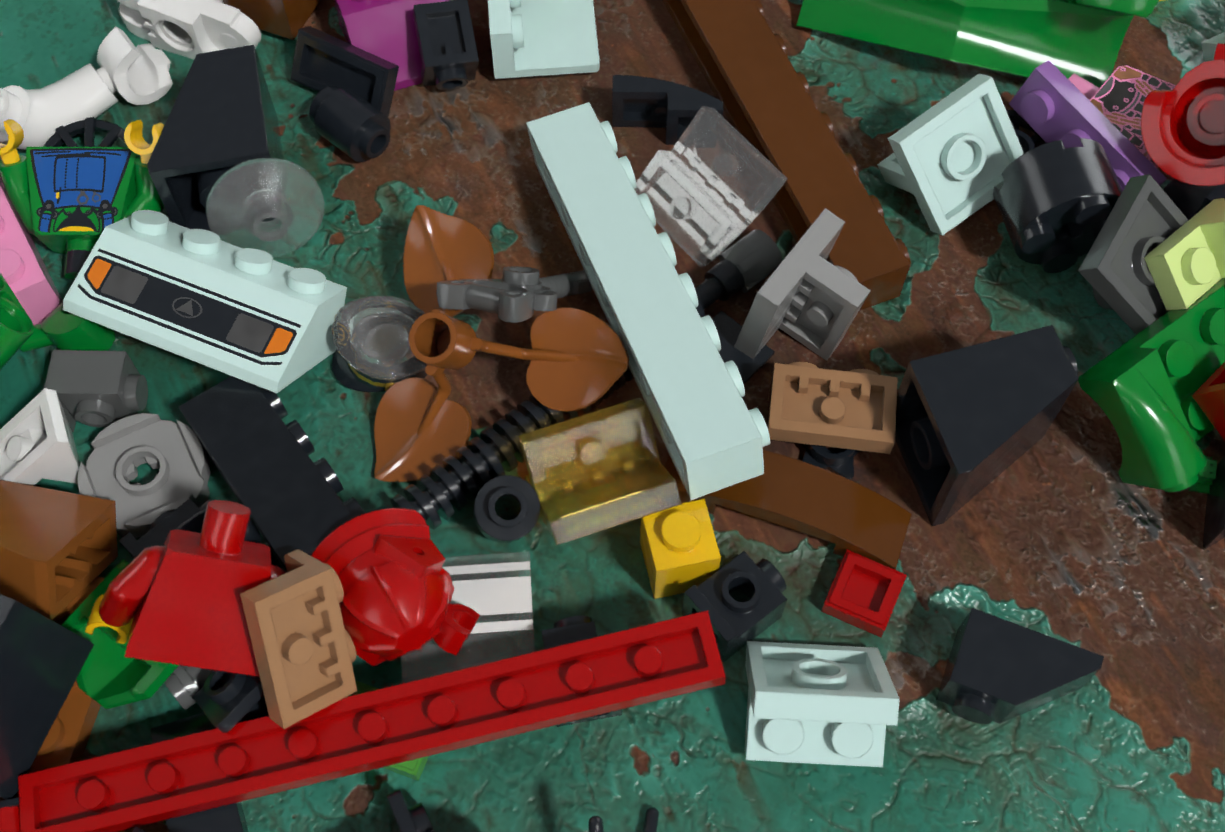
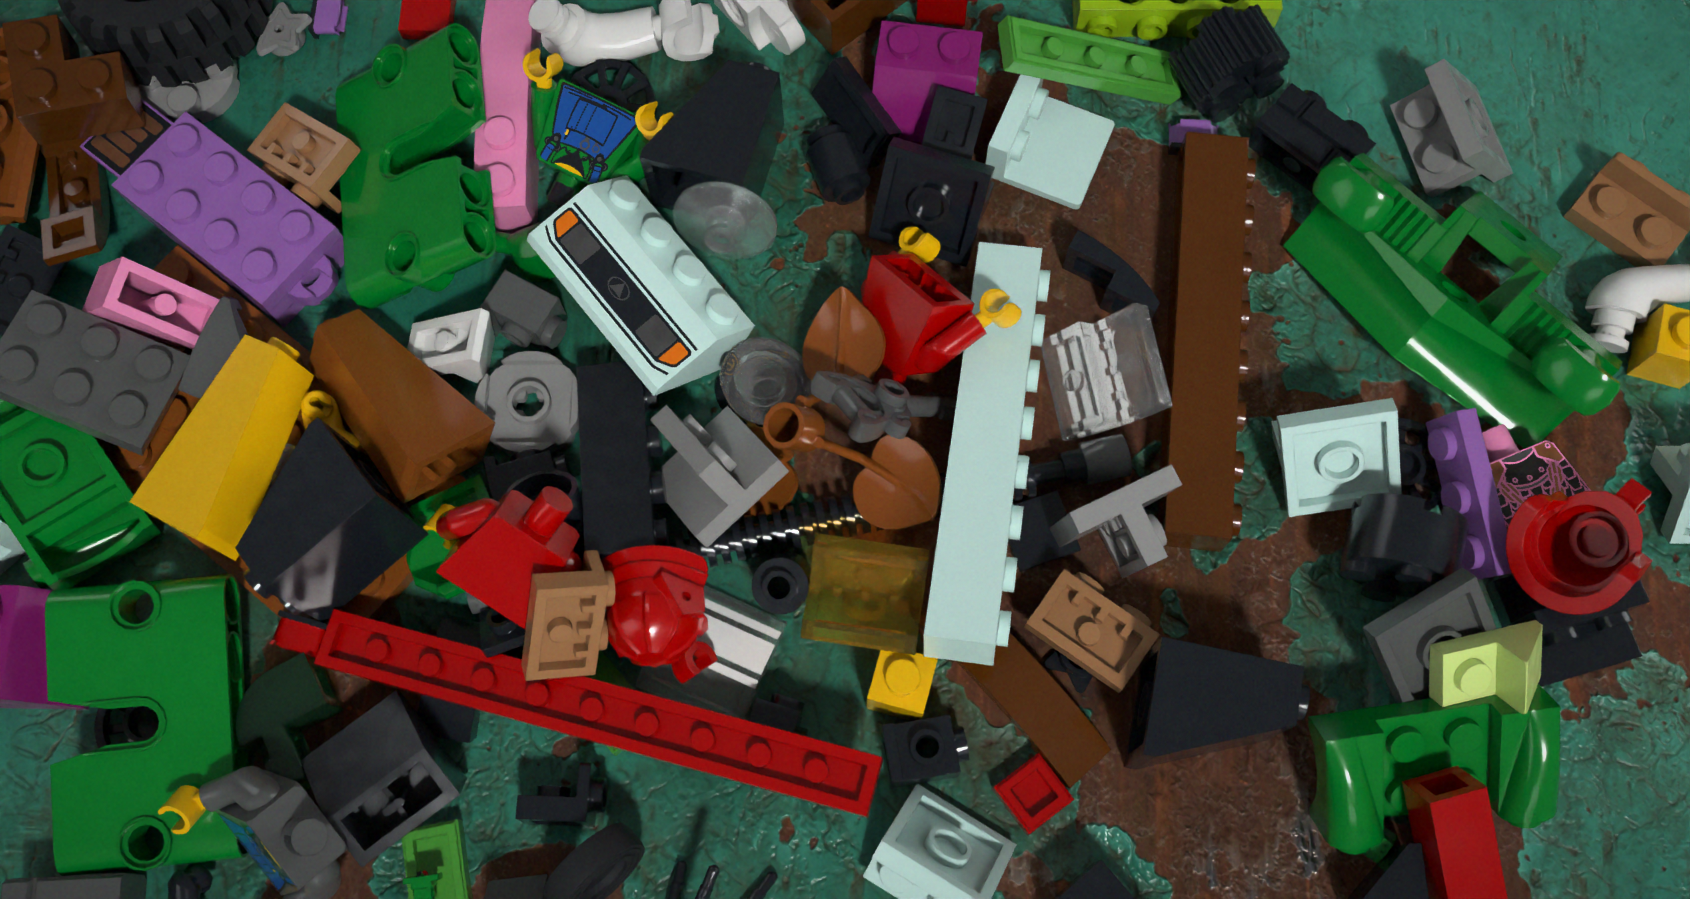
camera: 30 degrees right, 10 degrees up
none -> light grey bracket [650,405,789,548]
none -> red torso [861,226,1022,386]
none -> black bracket [868,137,995,267]

